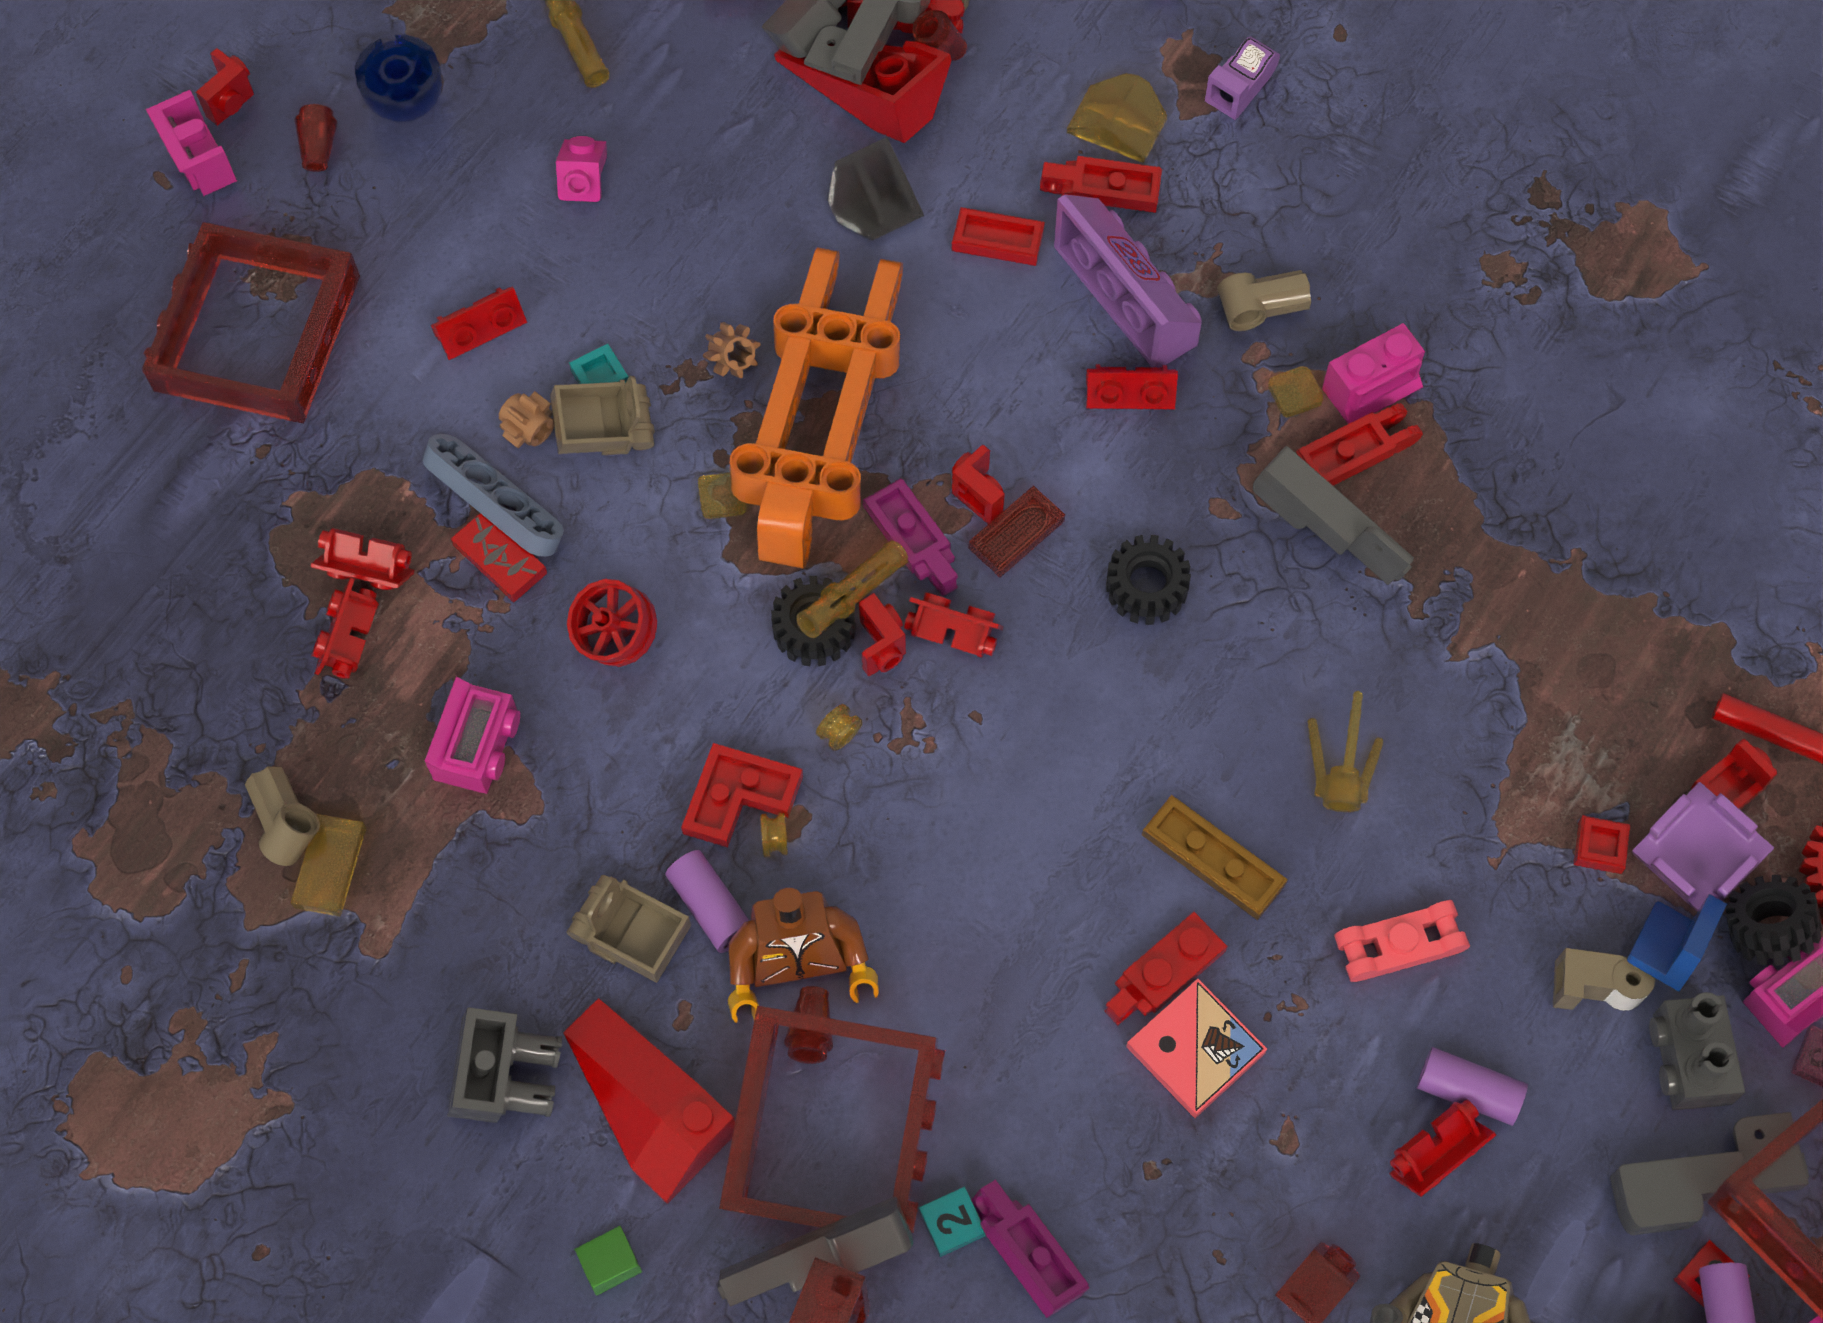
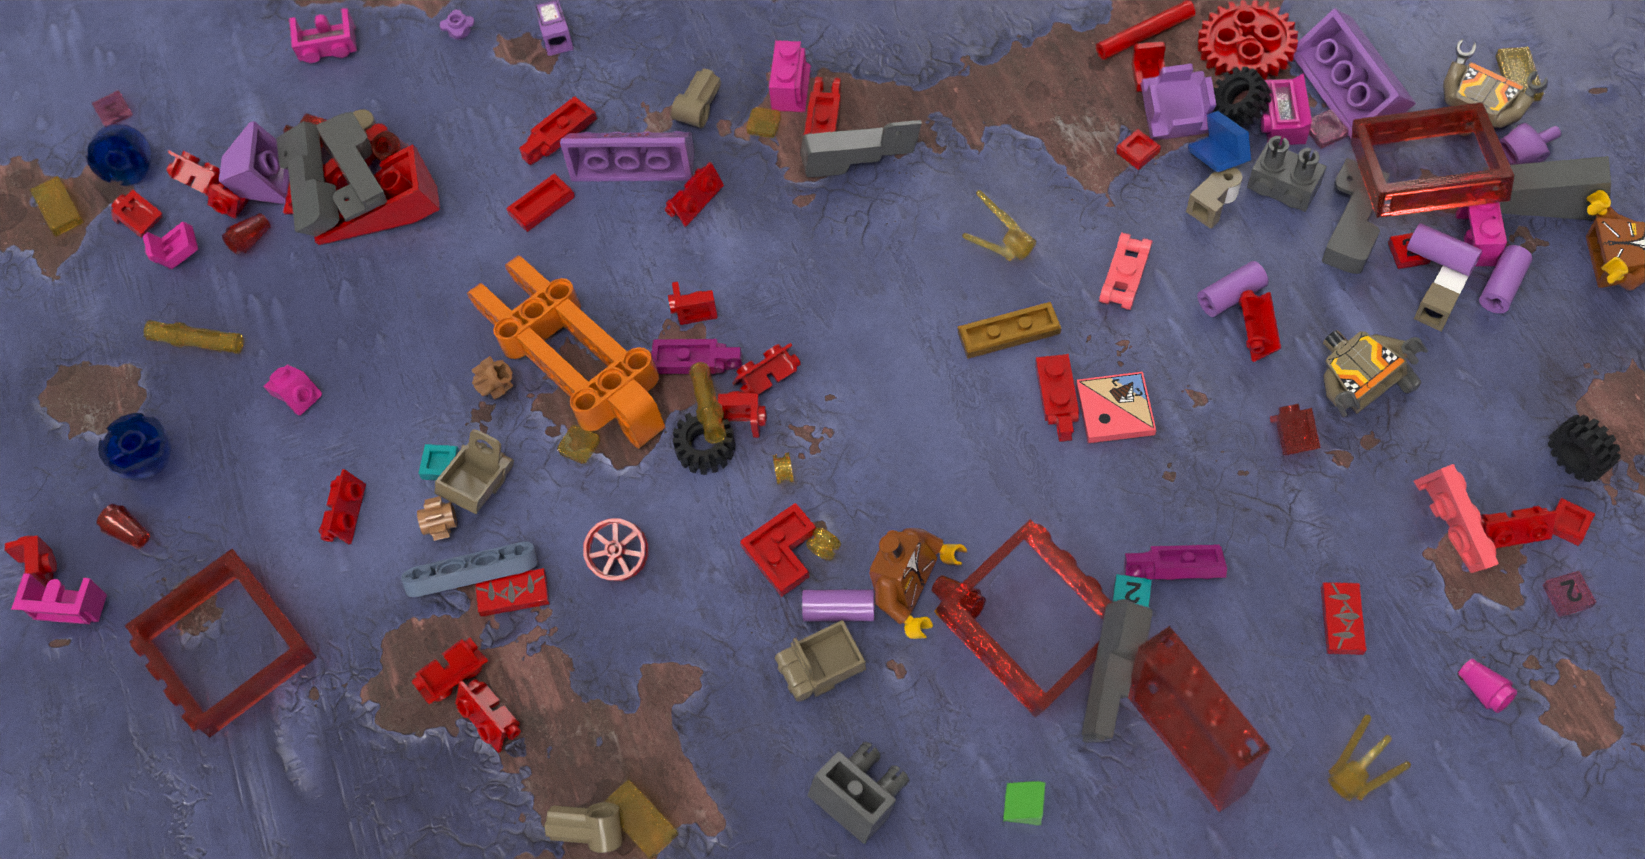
camera: 50 degrees left, 5 degrees down
dark pink window [425,676,520,794] -> none
red wedge [563,998,738,1204] -> none
clear smoke slope [827,137,924,241] -> none
clear red tile [968,485,1065,578] -> none
clear yellow slope [1066,73,1167,163] -> none
black tyre [1106,535,1191,625] -> none

